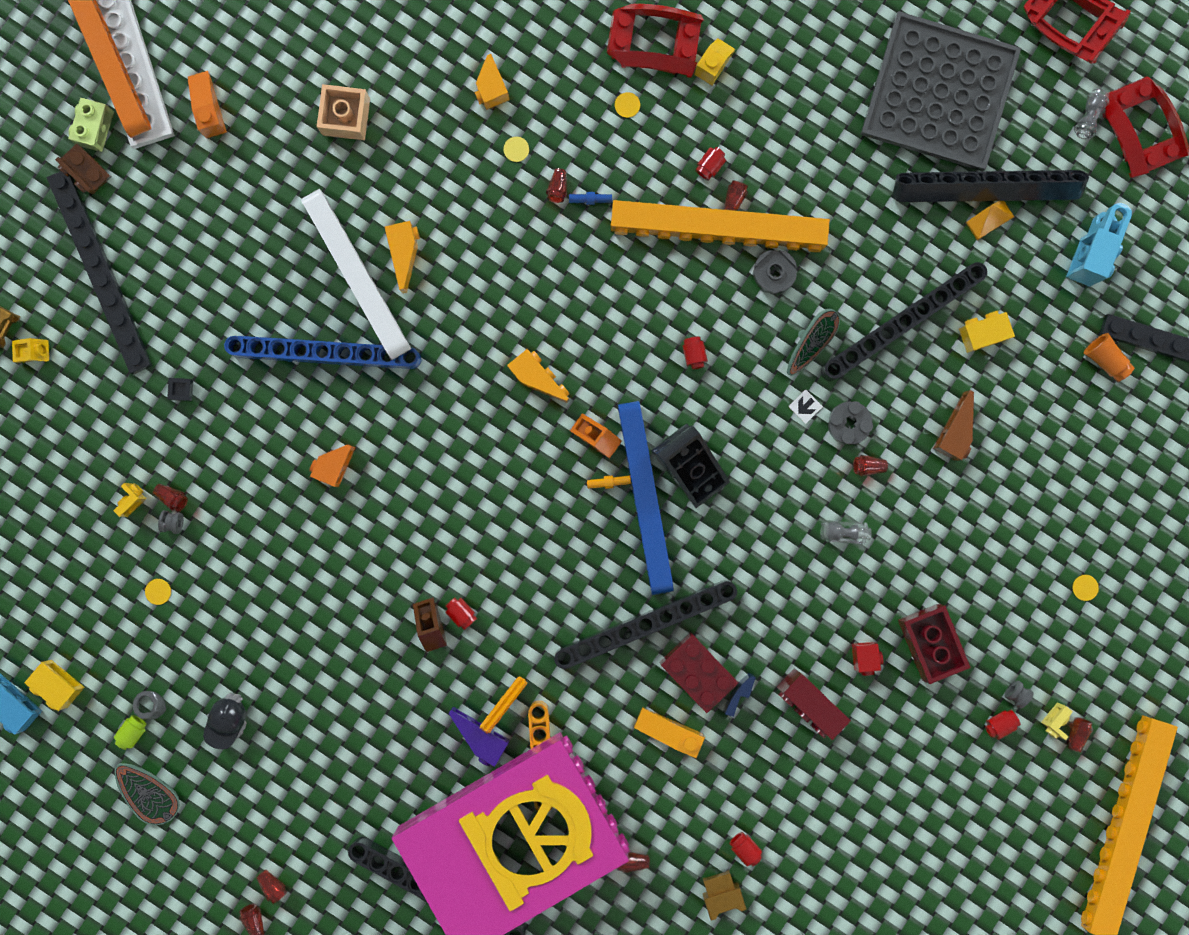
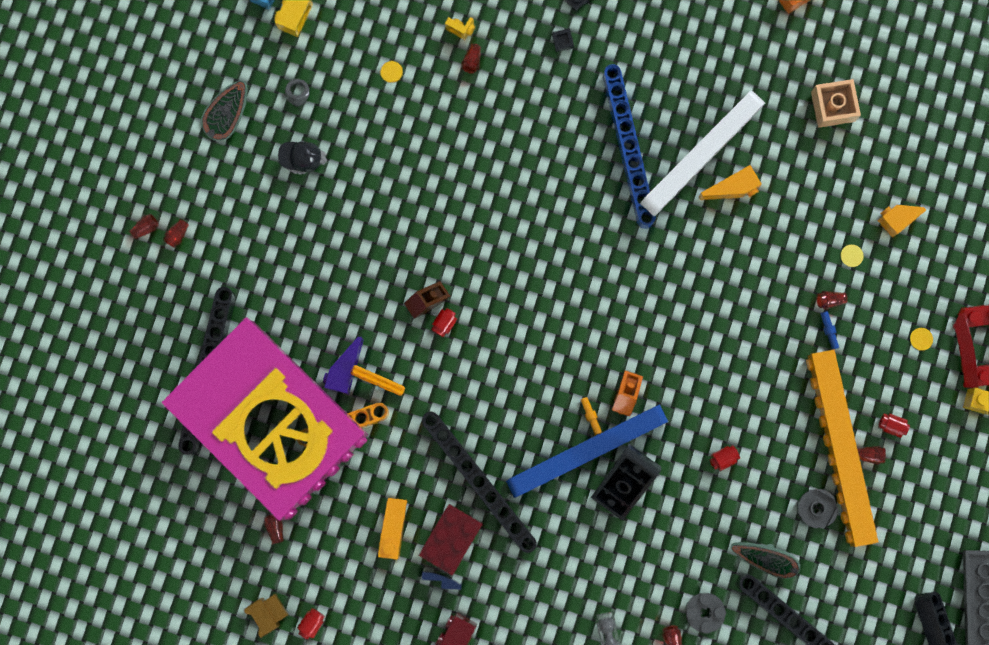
camera: 85 degrees right, 5 degrees down
lime brick [114,715,147,750] -> none
dark grey wheel [158,510,184,534] -> none
orange slope [310,445,356,487] -> none
light orange slope [507,349,570,403] -> none
white sticker [788,390,823,424] -> none

